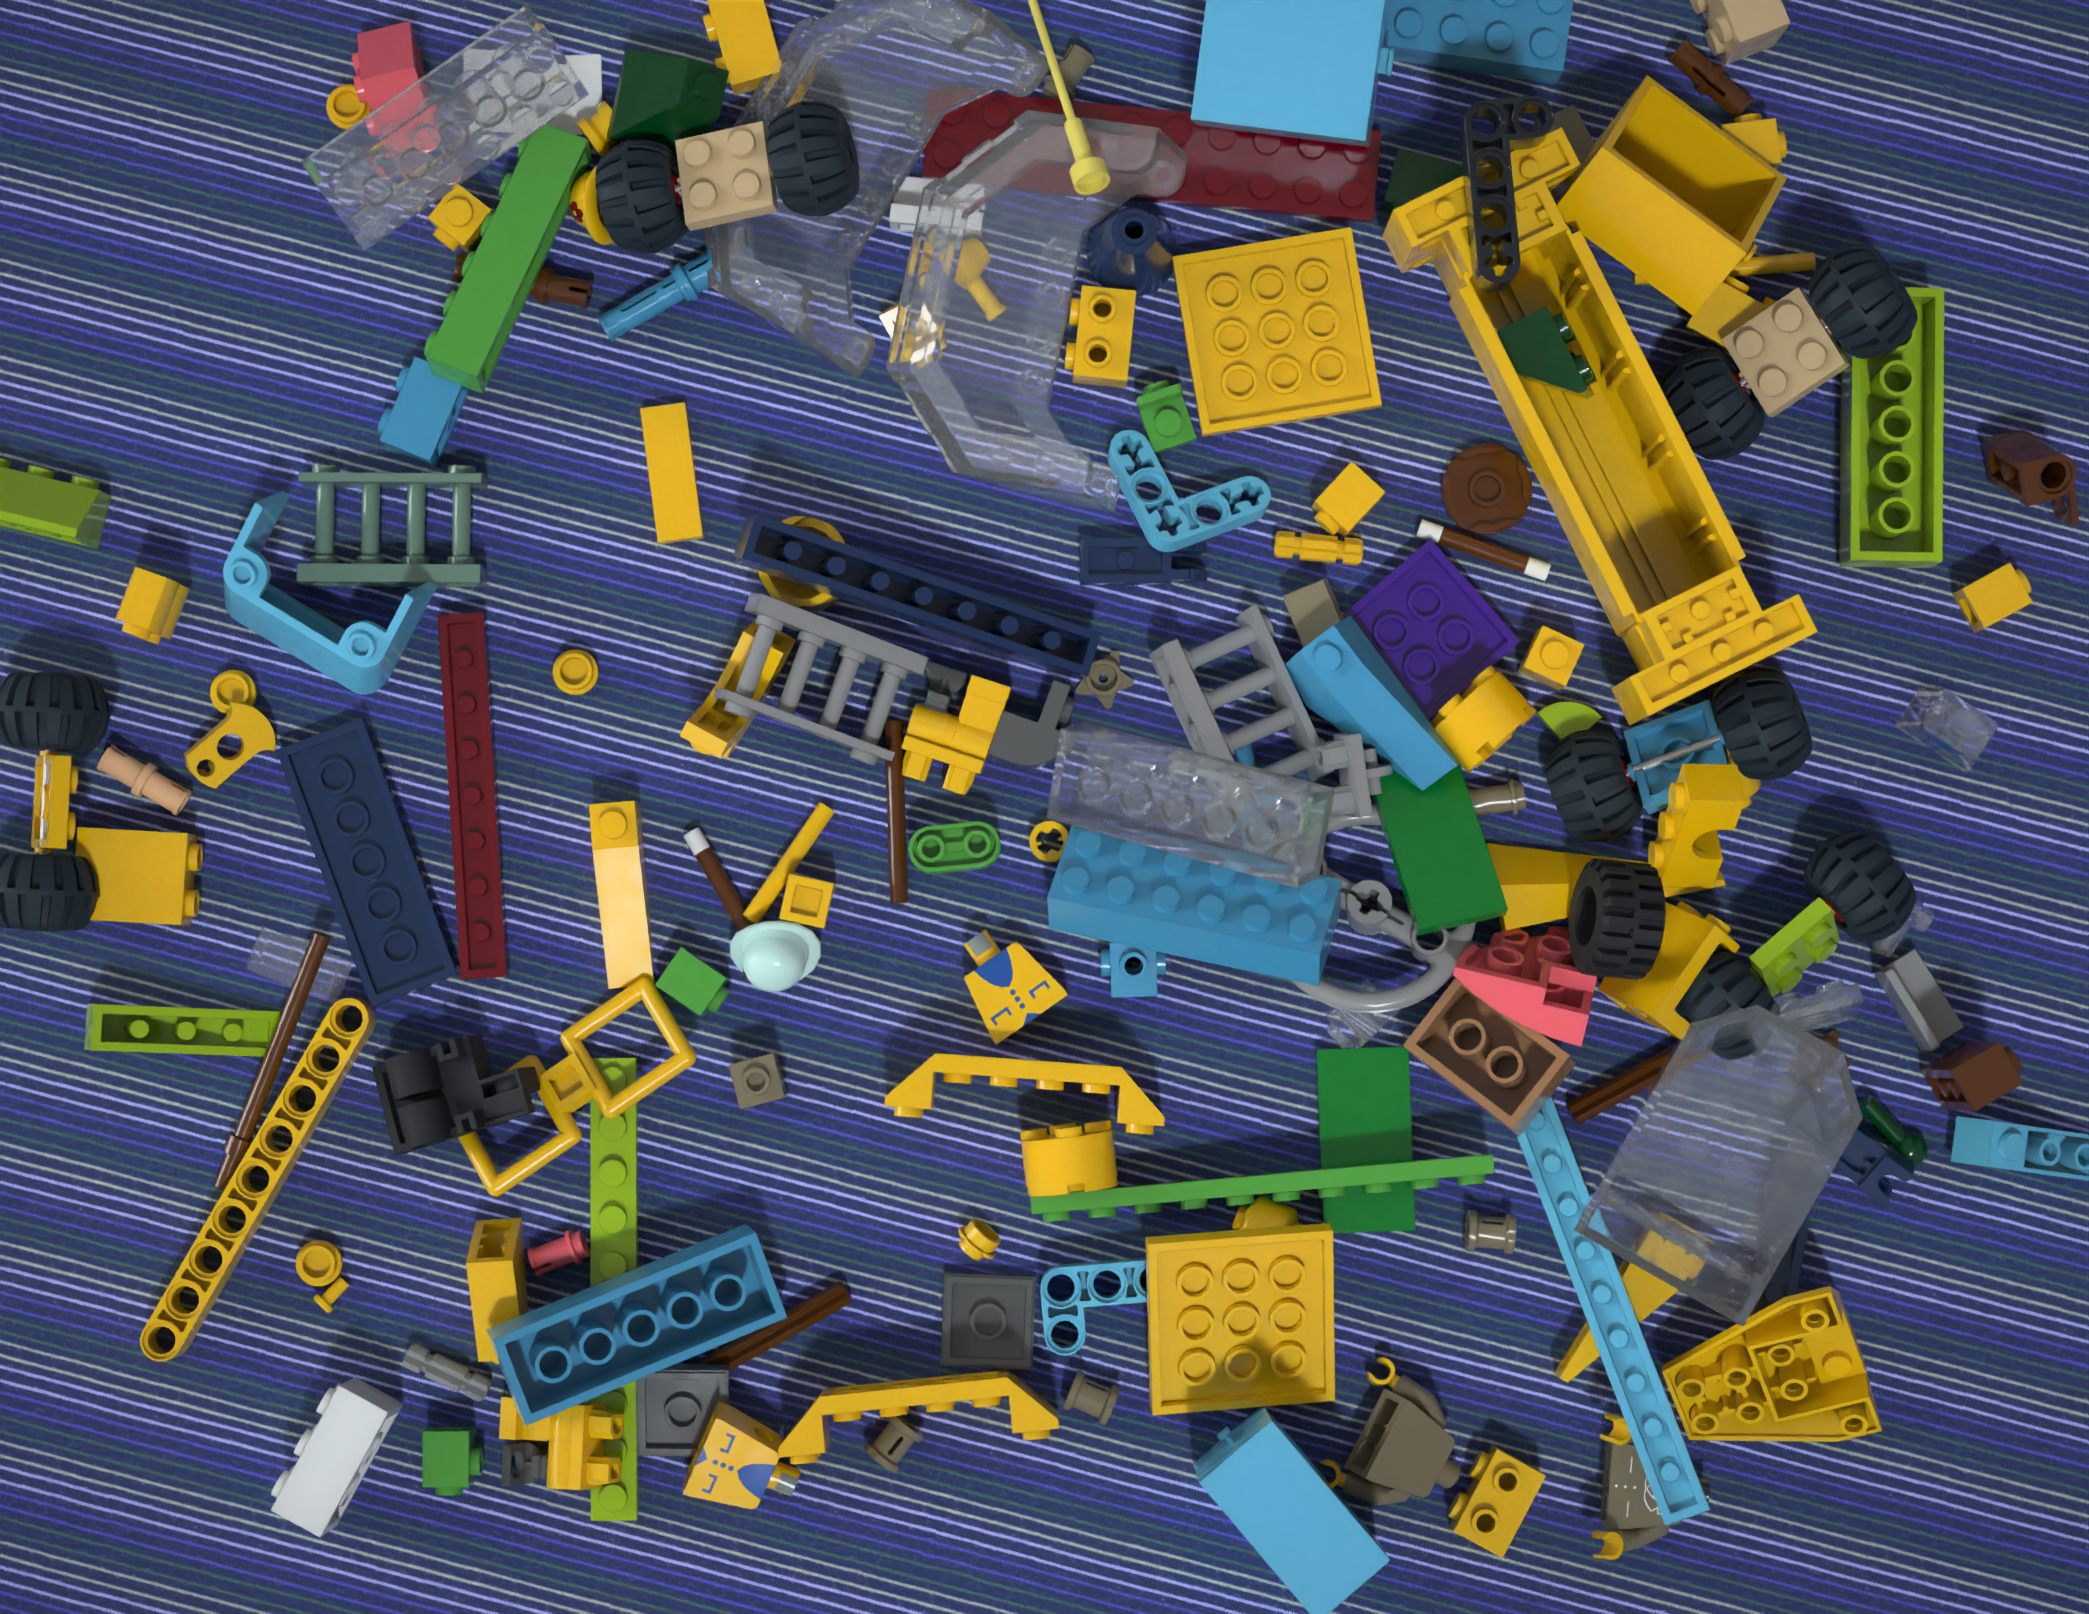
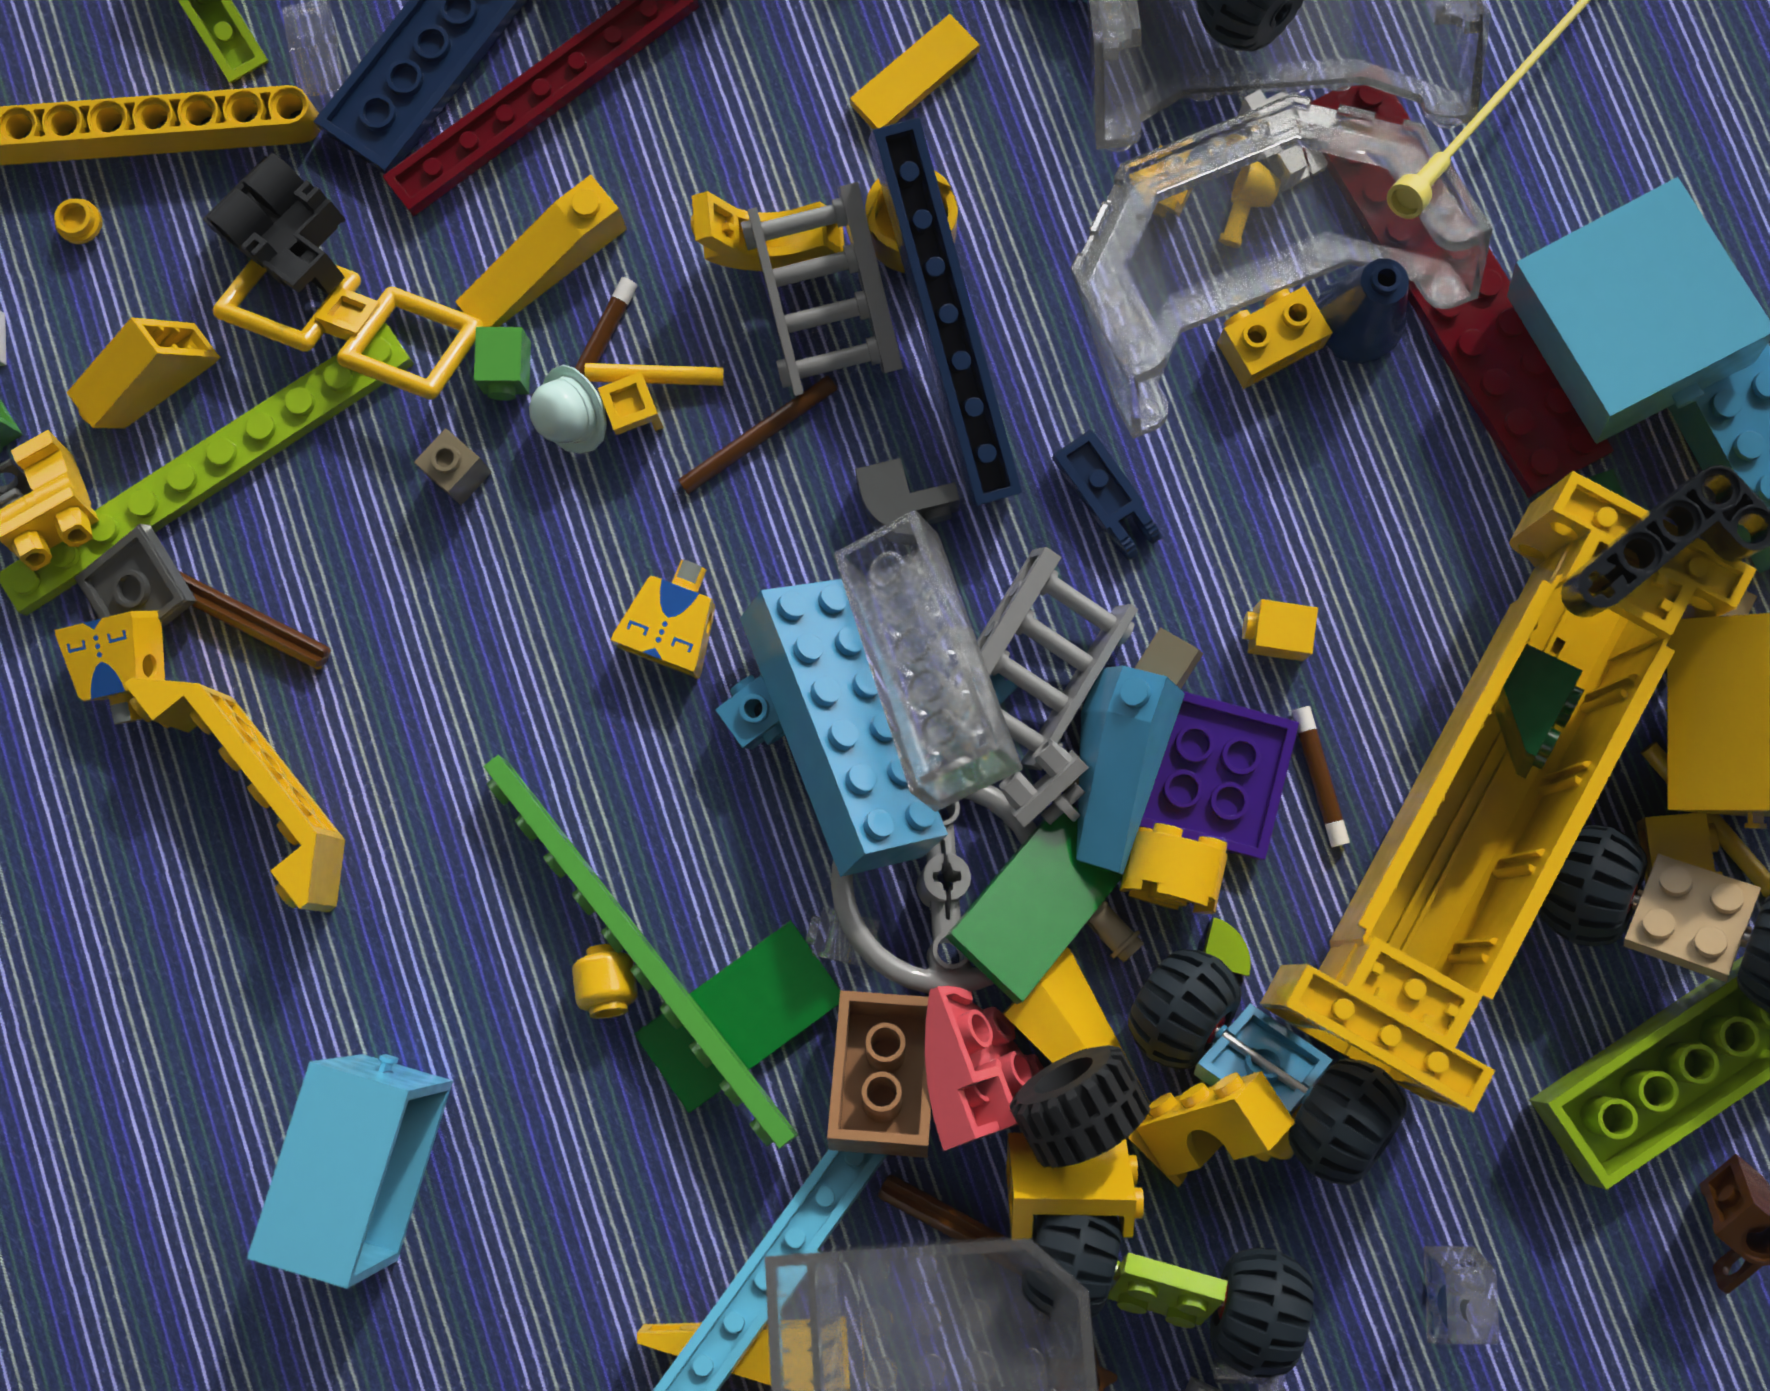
camera: 60 degrees right, 5 degrees down
reddish brown bar [213,931,331,1190] -> none
yellow piece [313,1277,350,1313] -> none
light grey axle [403,1344,492,1401] -> none
dark azure brick [486,1224,787,1426] -> none
coral pin [528,1230,590,1276] -> none
yellow plate [552,649,599,695] -> none
dark tan bush [863,1416,924,1474] -> none
yellow slope [884,1053,1165,1135] -> none
yellow hips [901,660,1013,795] -> none
bright green brick [908,821,1001,874] -> none
dark grey tile [940,1273,1036,1370] -> none
yellow plate [958,1218,1001,1261] -> none
yellow brick [1020,1120,1118,1197] -> none
yellow bush [1029,821,1069,862] -> none
medium azure beam [1040,1257,1147,1356] -> none
dark tan pin [1042,44,1095,100] -> none
dark tan bush [1062,1370,1121,1425] -> none
dark tan plate [1075,651,1134,709] -> none
medium azure beam [1107,430,1271,552] -> none
bright green bracket [1136,380,1197,454] -> none
yellow plate [1145,1223,1335,1416] -> none
yellow plate [1172,227,1382,437] -> none
yellow axle [1274,531,1364,566] -> none
dark tan torso [1320,1357,1461,1506] -> none
reddish brown tile [1441,445,1532,535] -> none
yellow brick [1447,1445,1546,1558] -> none
dark tan bush [1464,1210,1516,1254] -> none
yellow brick [1518,626,1585,691] -> none
clear plate [1768,980,1864,1041] -> none
yellow brick [1952,563,2033,633] -> none

